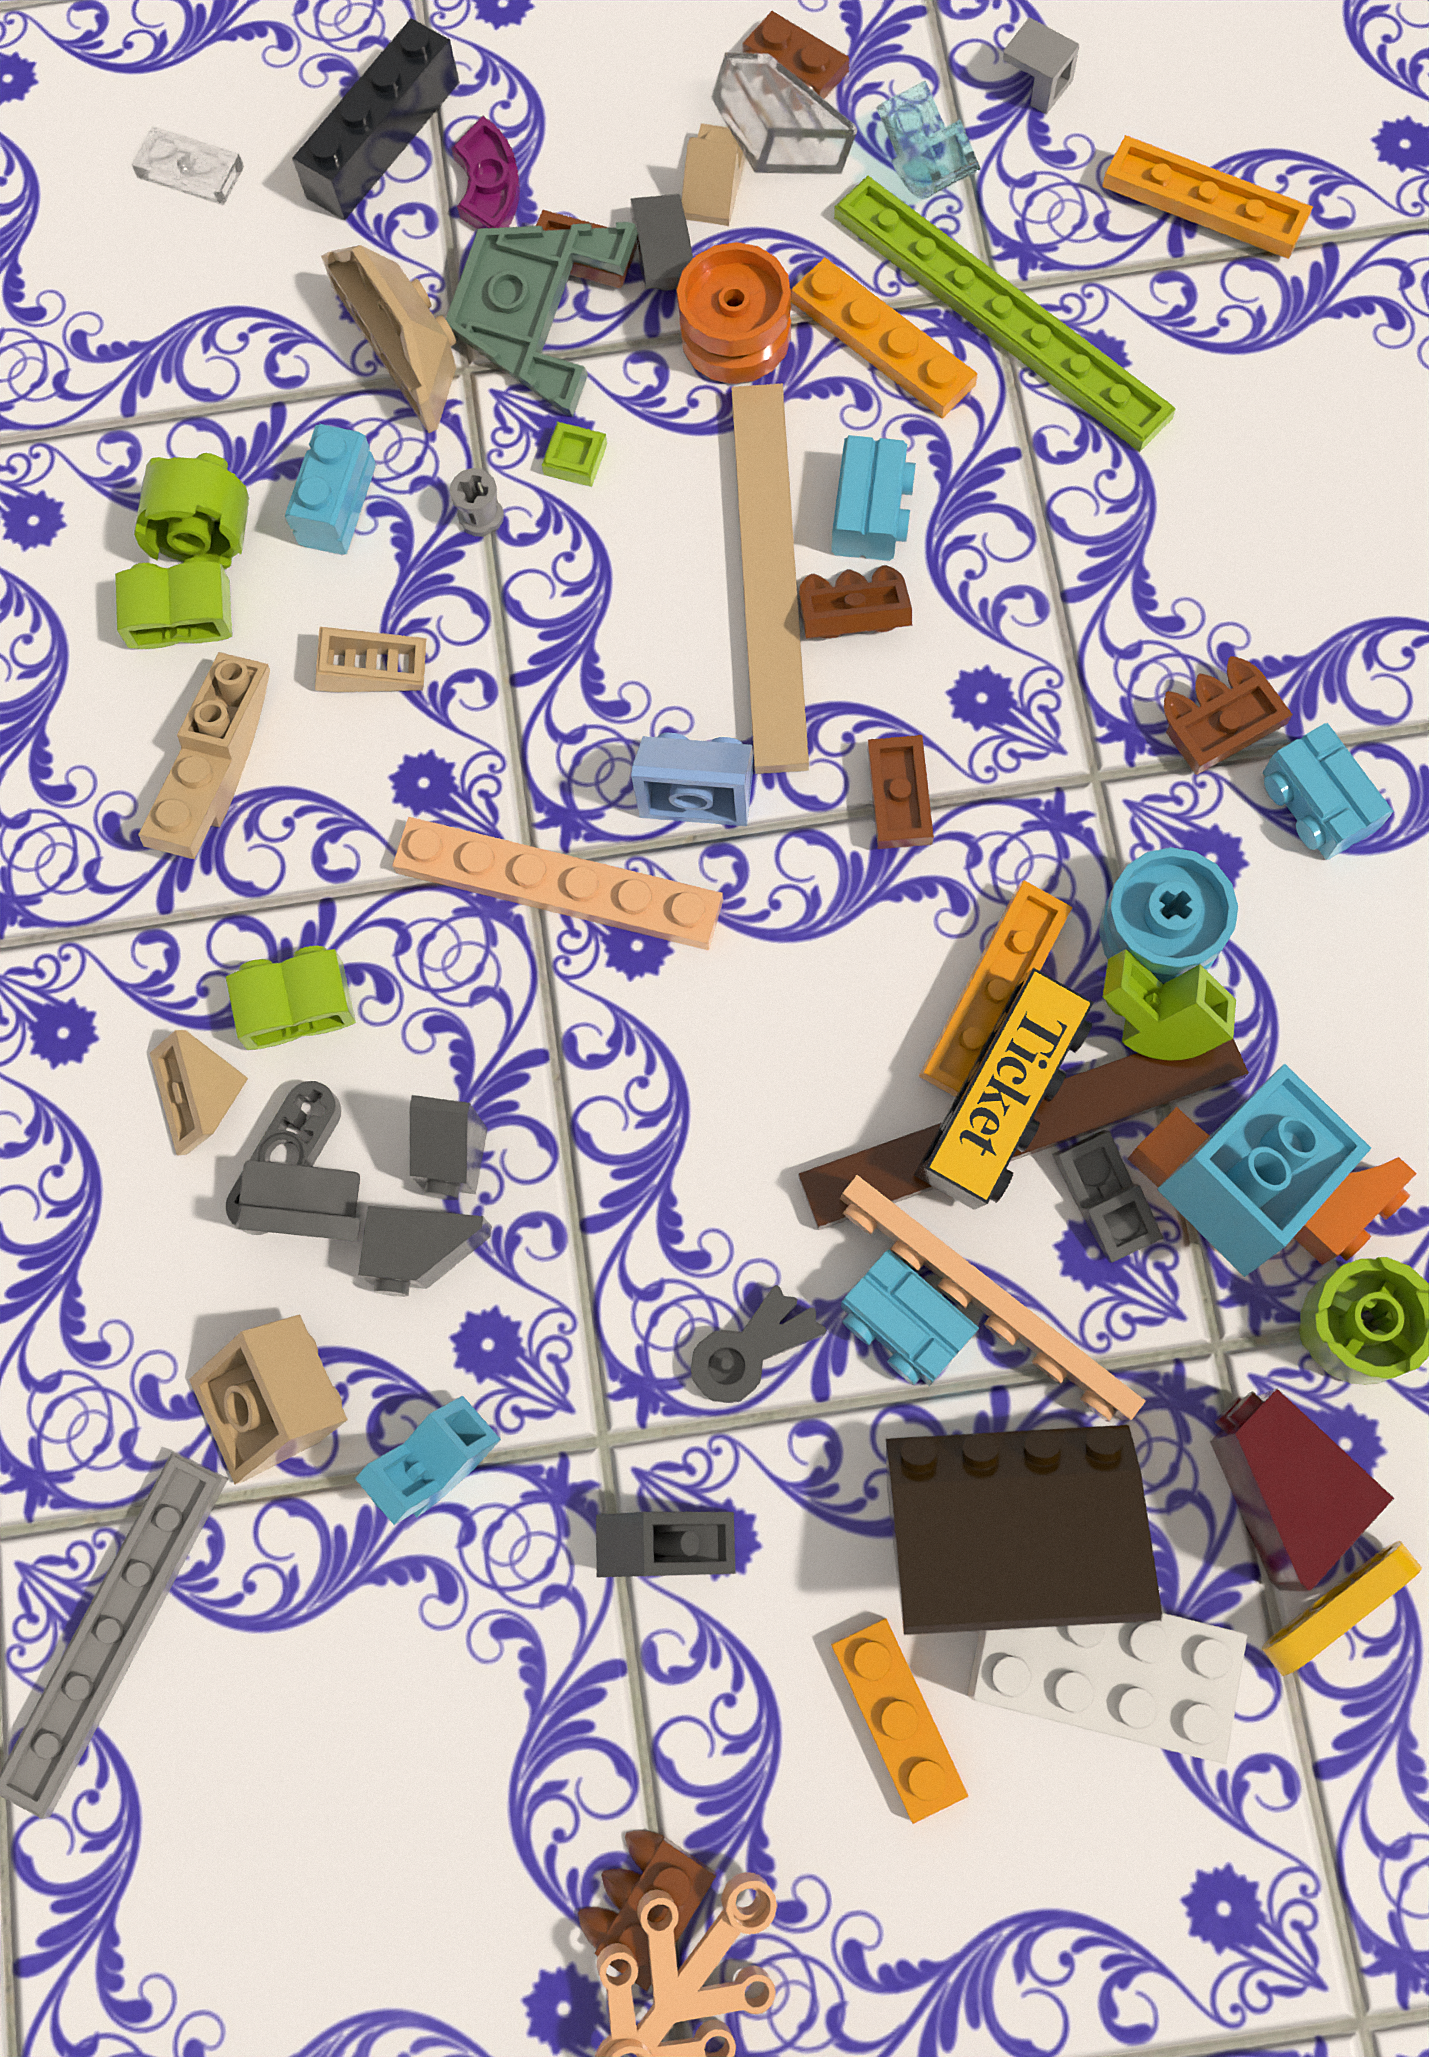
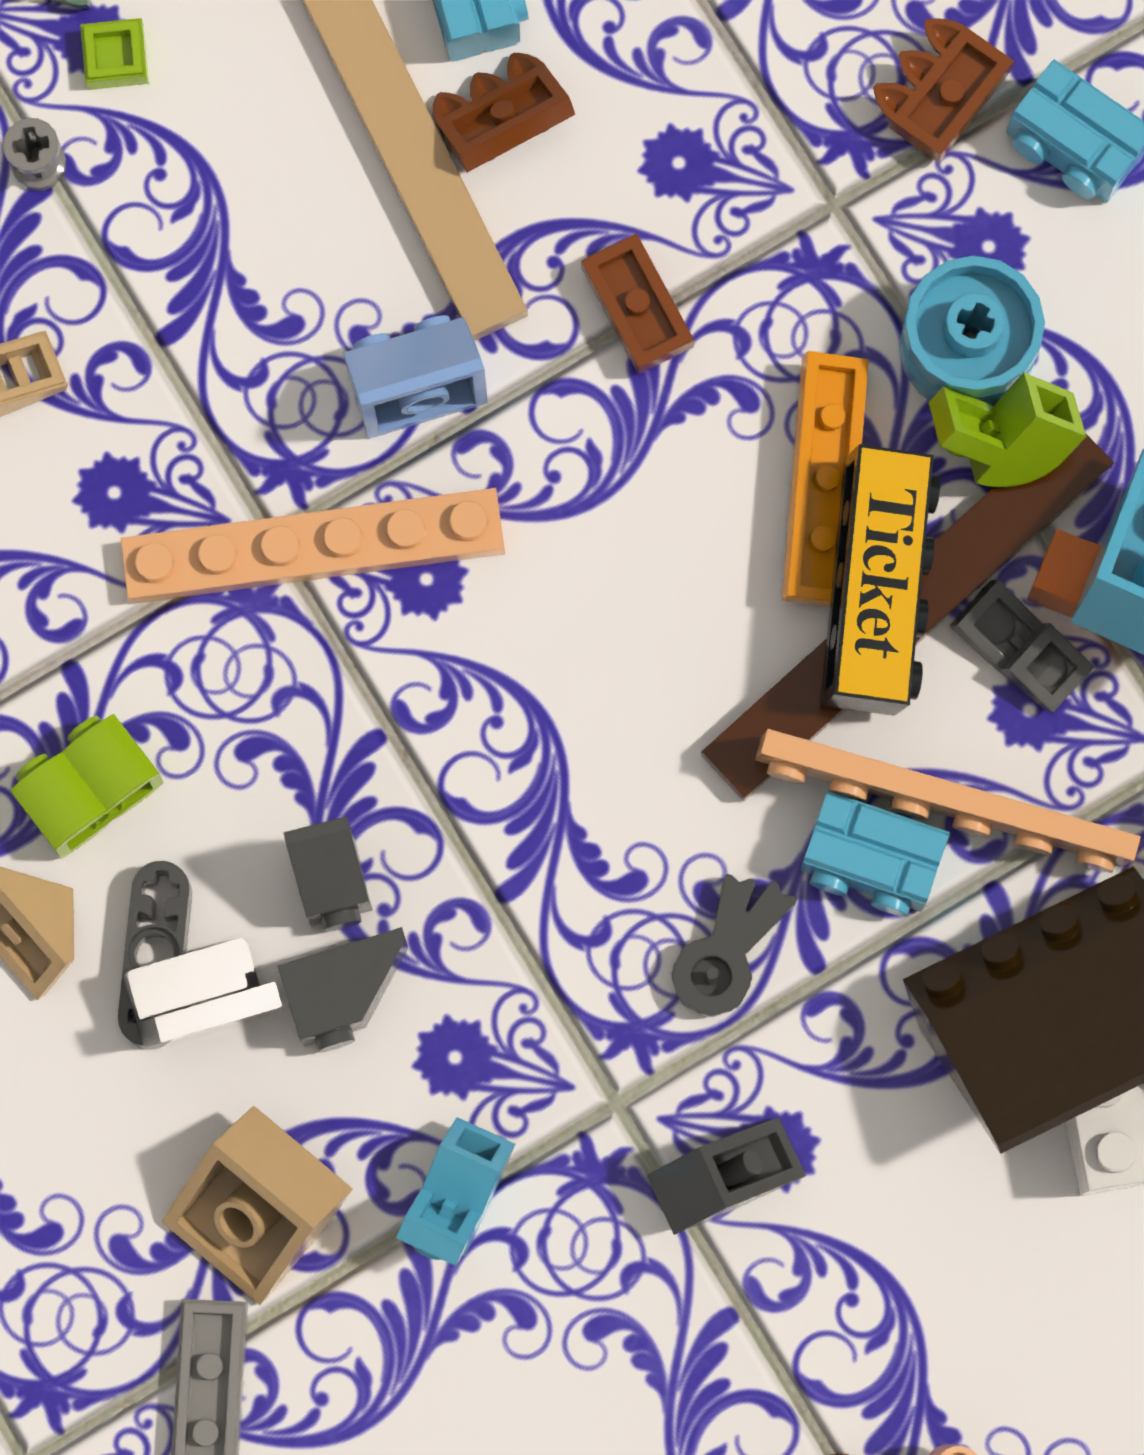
camera: 30 degrees left, 5 degrees up
light orange plate [831,1618,969,1824] -> none

